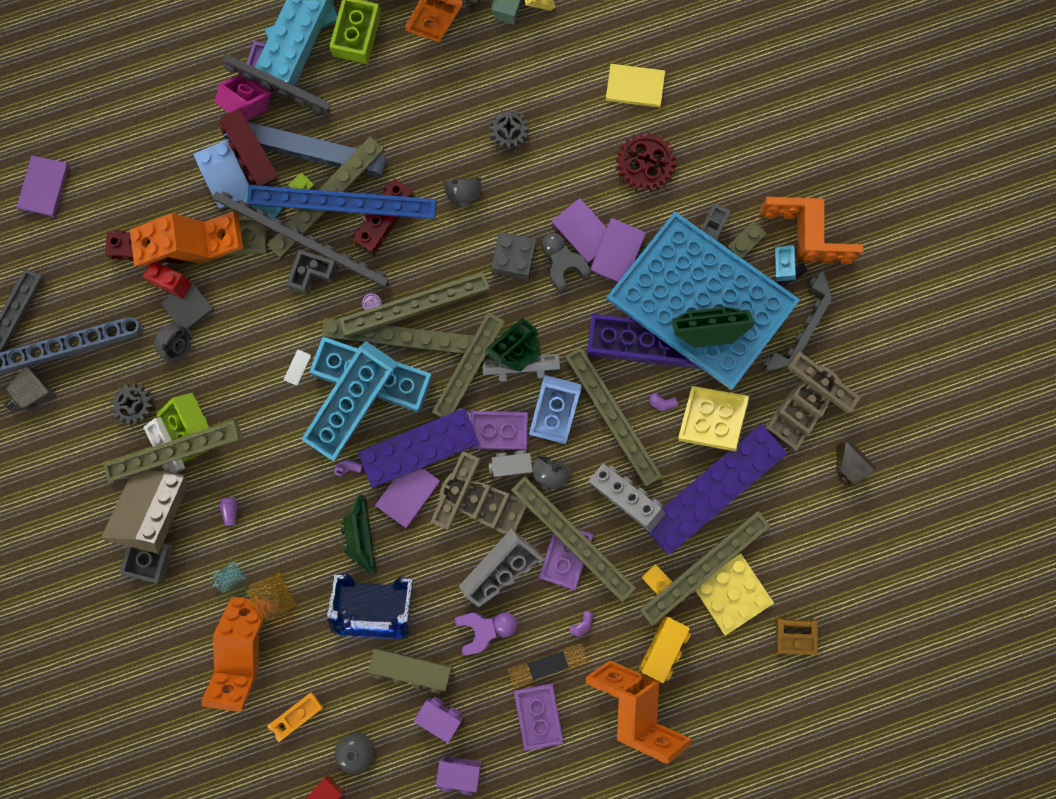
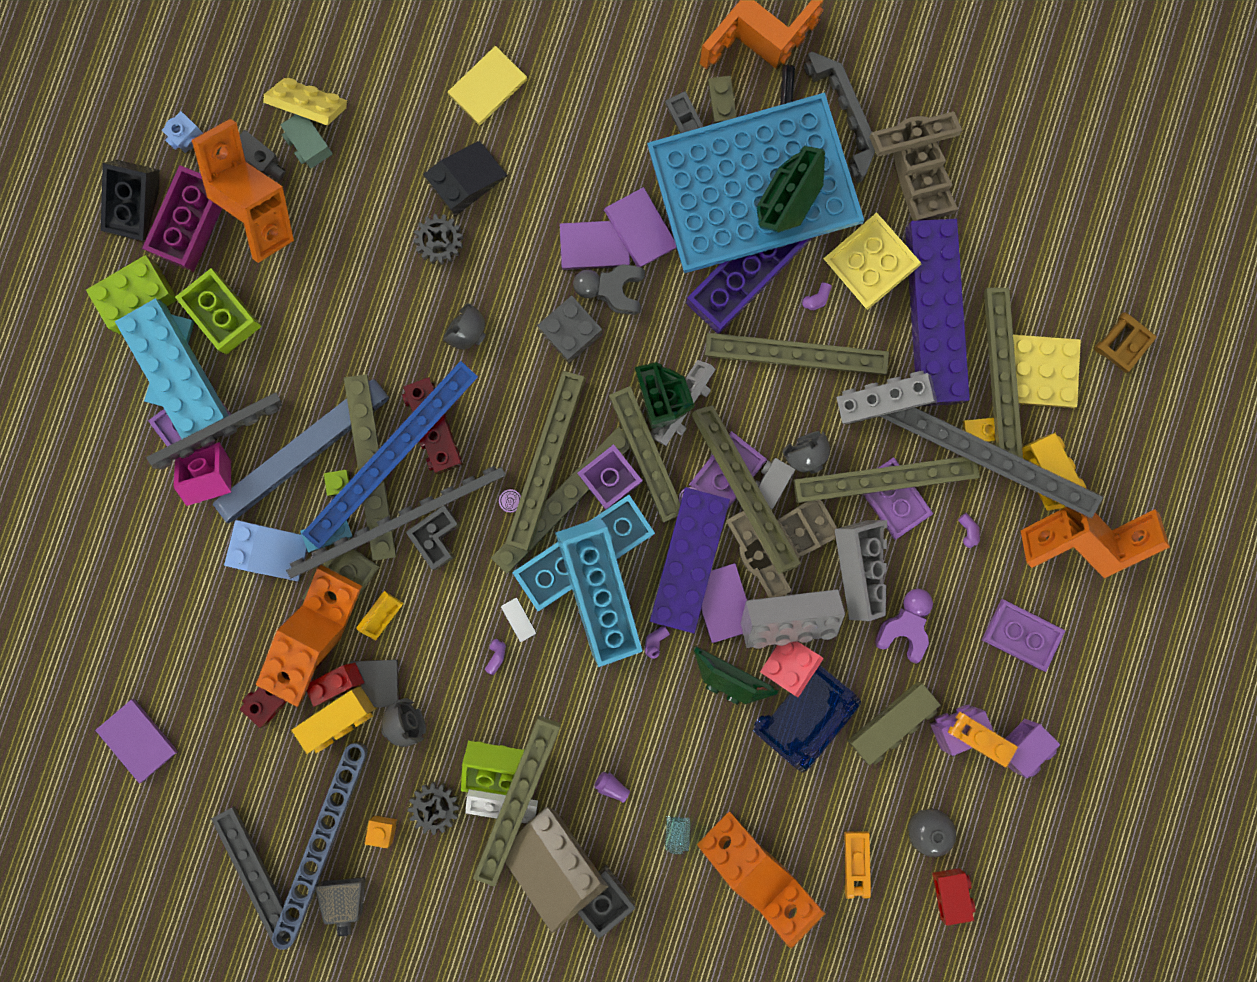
camera: 60 degrees left, 5 degrees up
dark red brick [217,108,278,186] -> none
clear yellow plate [245,572,297,623] -> none
plate [508,642,589,688] -> none
light blue slope [529,375,582,444] -> none
dark red gear [616,132,677,193] -> none
medium azure plate [775,245,796,282] -> none
dark brown slope [836,439,877,487] -> none
none -> yellow brick [292,686,377,754]
none -> yellow plate [356,591,404,641]
none -> light orange brick [365,815,397,848]
none -> black slope [423,140,507,217]
none -> medium lavender arm [485,639,506,675]
none -> medium lavender slope [577,444,642,510]
none -> olive plate [691,405,801,574]
none -> light grey brick [741,589,845,649]
none -> coral plate [760,641,824,697]
none -> dark grey plate [880,407,1103,518]
none -> light orange plate [948,712,1018,767]

